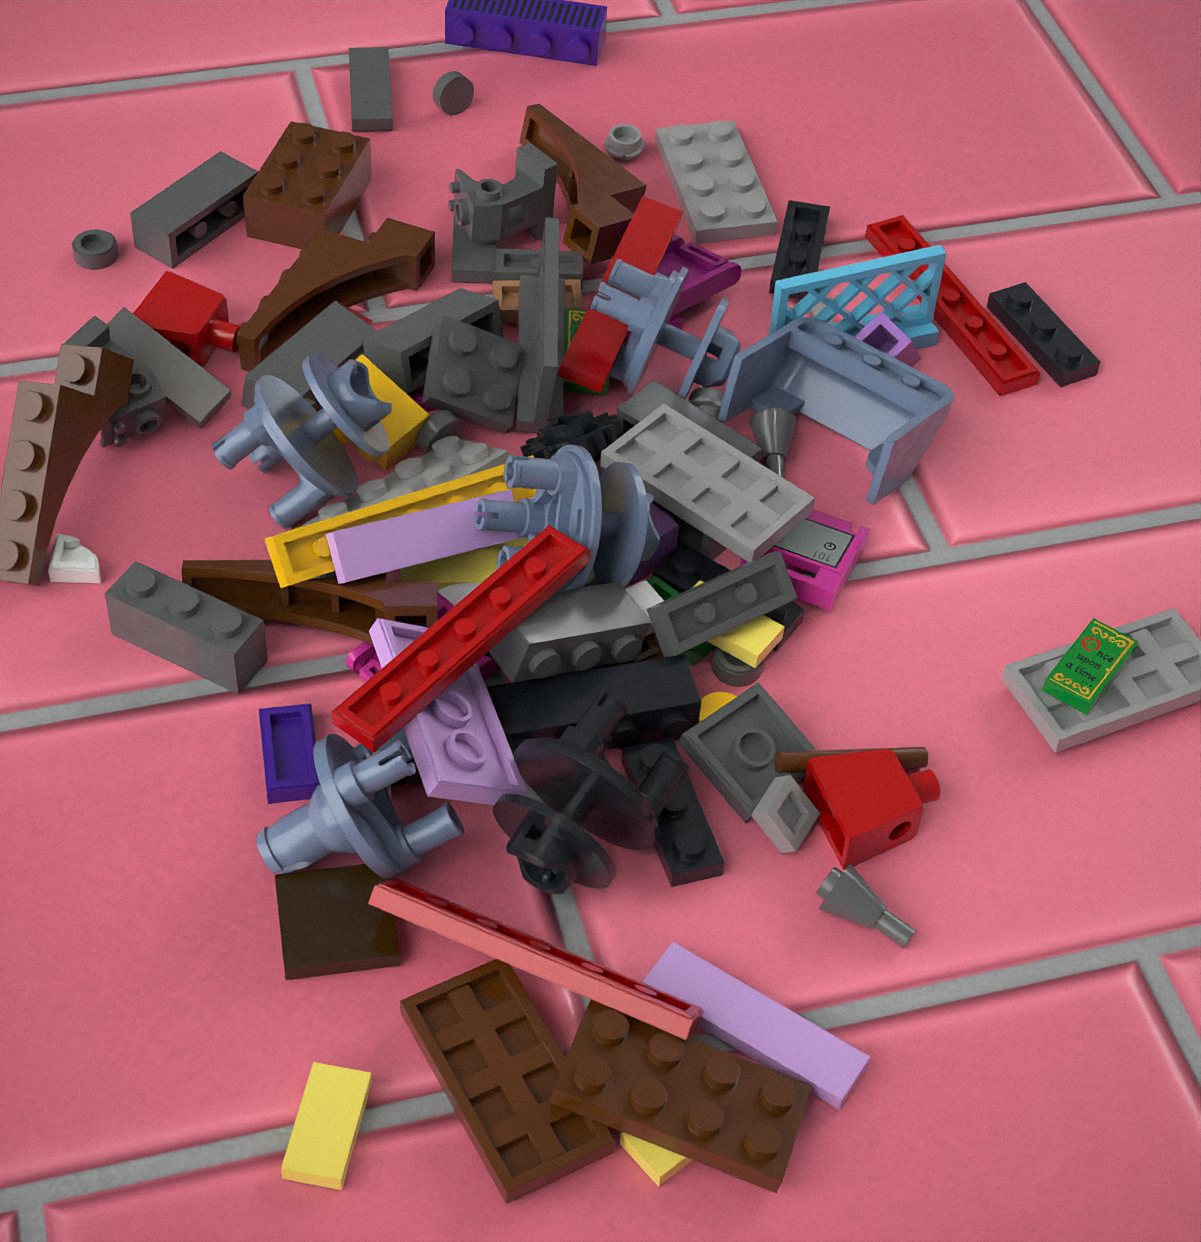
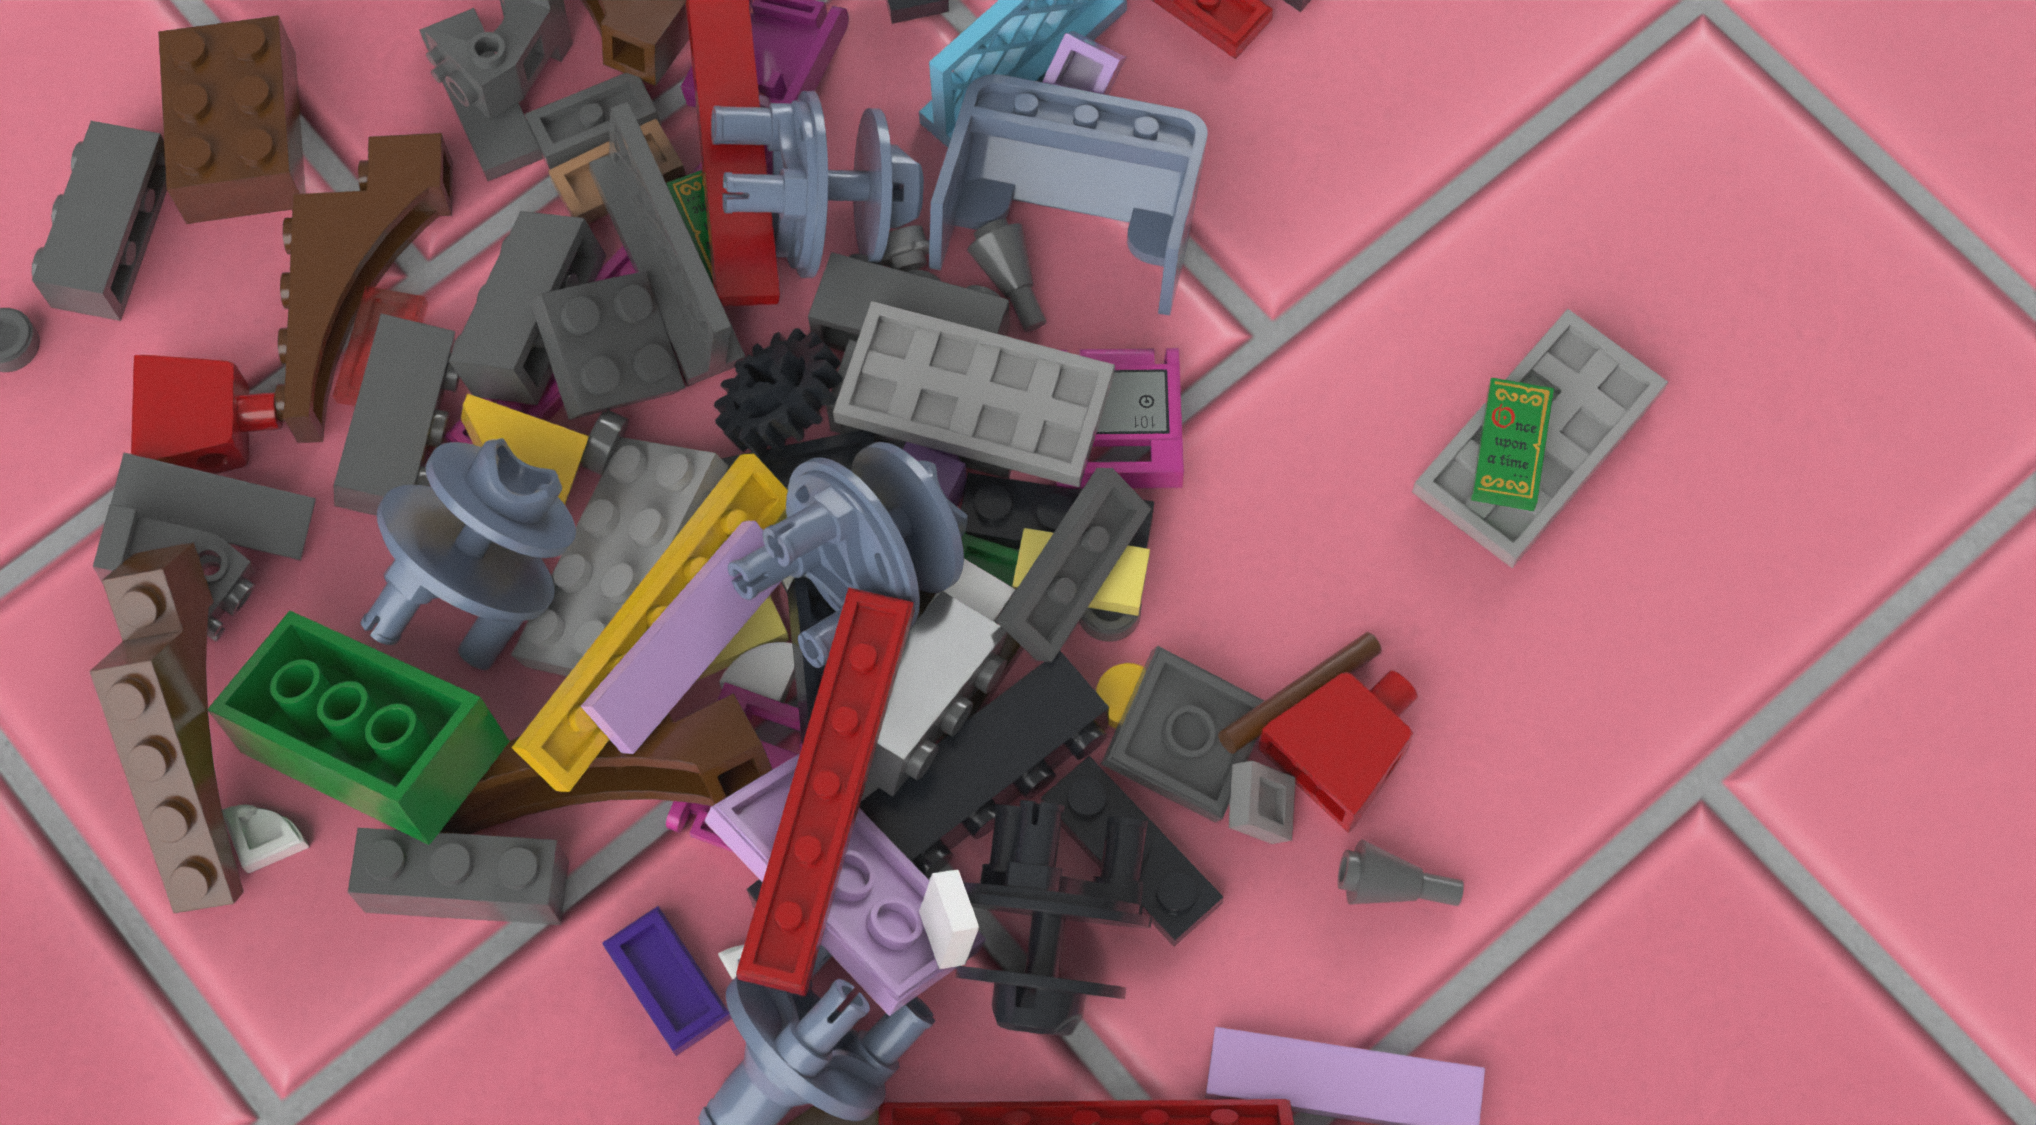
camera: 20 degrees left, 20 degrees up
none -> green brick [207,610,510,845]
none -> white tile [919,869,979,969]

